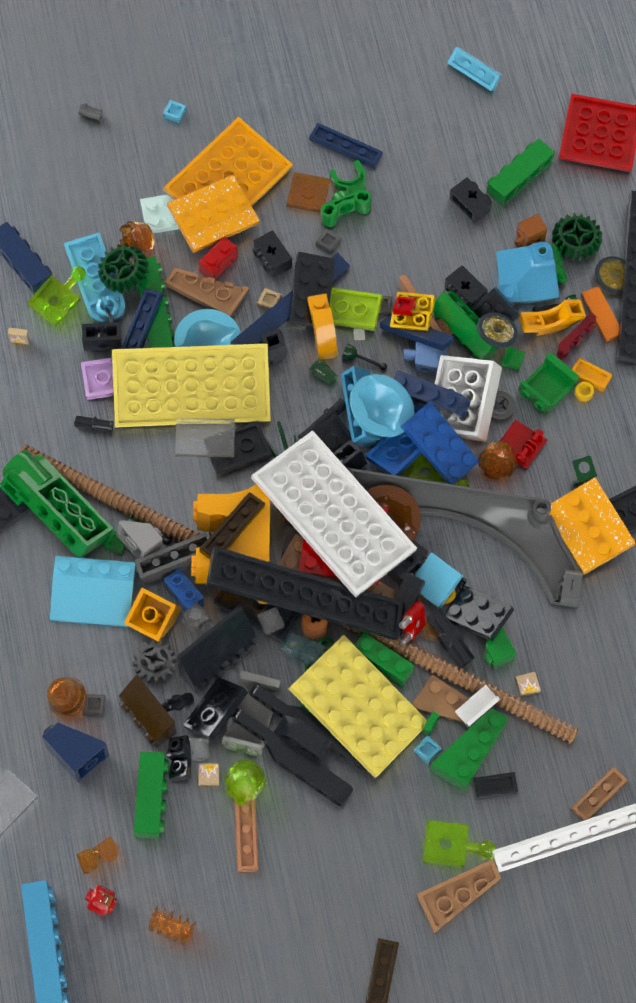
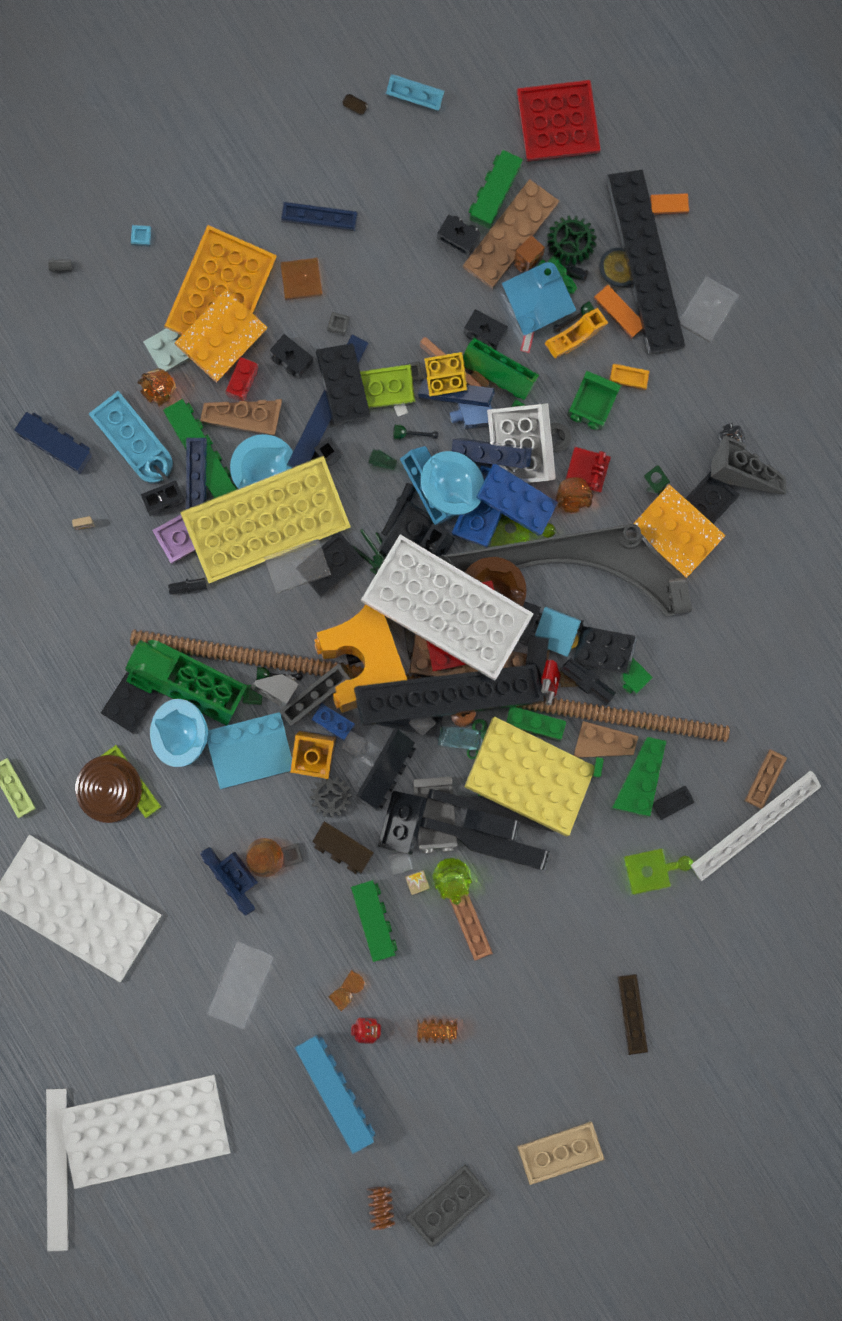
camera: 25 degrees left, 15 degrees up
clear neon green plate [27,266,86,328] -> none
dark blue slope [42,722,109,783] -> none
dark green gear [98,243,149,294] -> none
black axle [162,692,194,712] -> none
black slope [167,735,191,782] -> none
dark brown tile [199,492,265,559] -> none
tan tile [257,288,282,310] -> none
light orange arch [307,294,338,361] -> none
green piece [320,160,372,227] -> none
red tile [393,297,416,316] -> none
medium azure tile [413,735,442,764] -> none
medium nougat wing [416,859,501,933] -> none
white panel [455,685,500,727] -> none
black plate [471,287,521,329] -> none
wheel [477,313,518,348] -> none
green tile [501,347,525,371] -> none
tile [515,672,541,697] -> none
dark red plate [556,312,597,360] -> none
yellow tile [574,382,594,402] -> none
none -> medium azure piece [150,699,208,767]
none -> dark blue bracket [200,847,258,916]
none -> dark brown piece [342,94,368,115]
none -> medium nougat plate [463,179,559,289]
none -> black piece [566,265,588,281]

